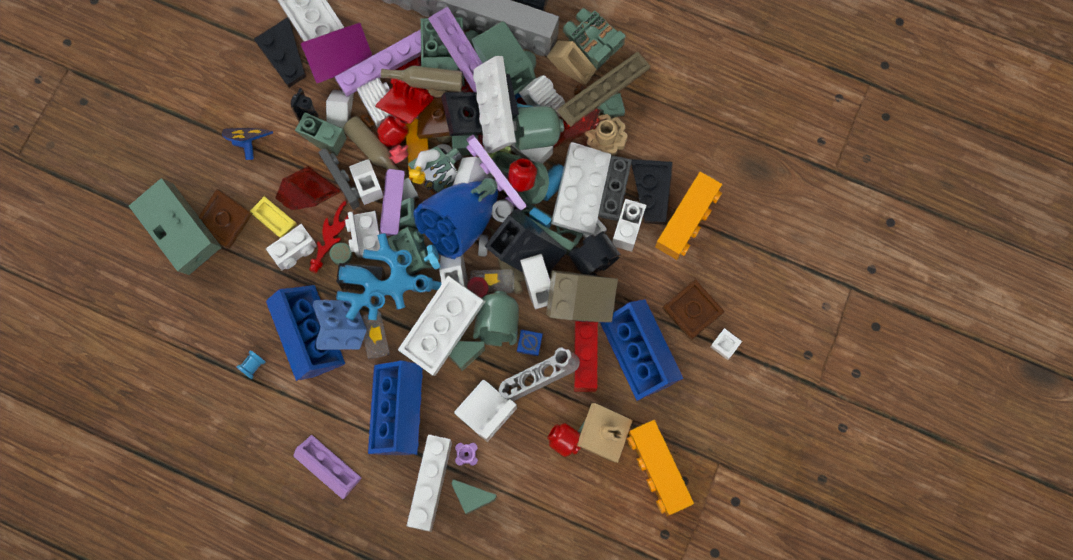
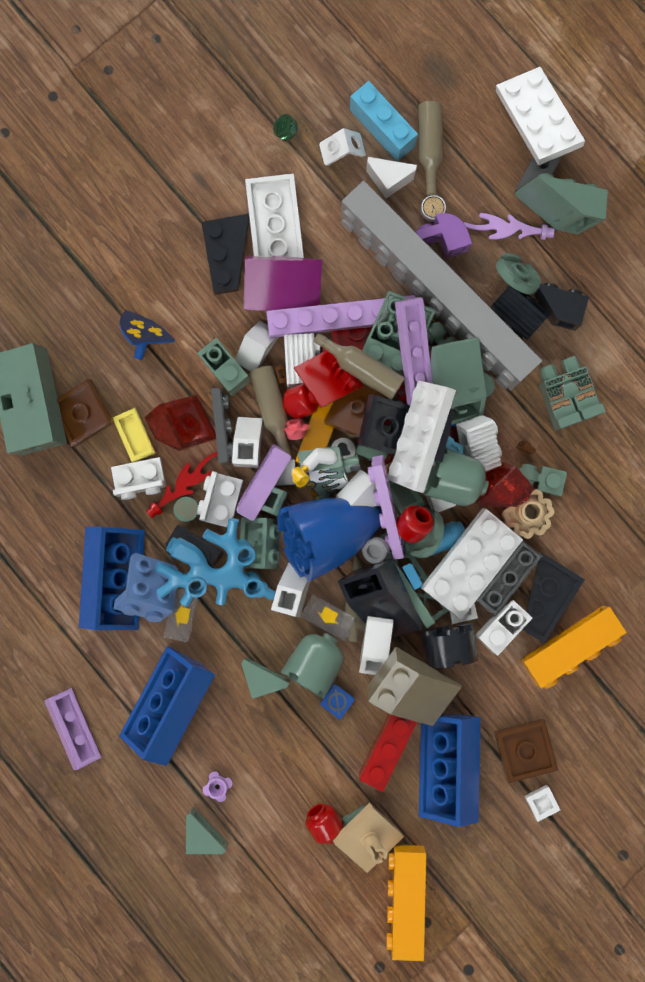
camera: 30 degrees right, 10 degrees up
dark azure bush [236,350,266,379] -> none
black hinge [291,88,319,122] -> none
white plate [398,276,486,376] -> none
white brick [407,435,452,532] -> none
medium azure piece [424,245,441,269] -> none
white bracket [455,380,517,442] -> none
dark red tile [467,277,489,298] -> none
sand green pin [471,178,497,202] -> none
light grey tile [478,235,489,257] -> none
light grey beam [499,347,580,401] -> none
tan slope [547,41,597,85] -> none
dark tan tile [557,52,651,127] -> none

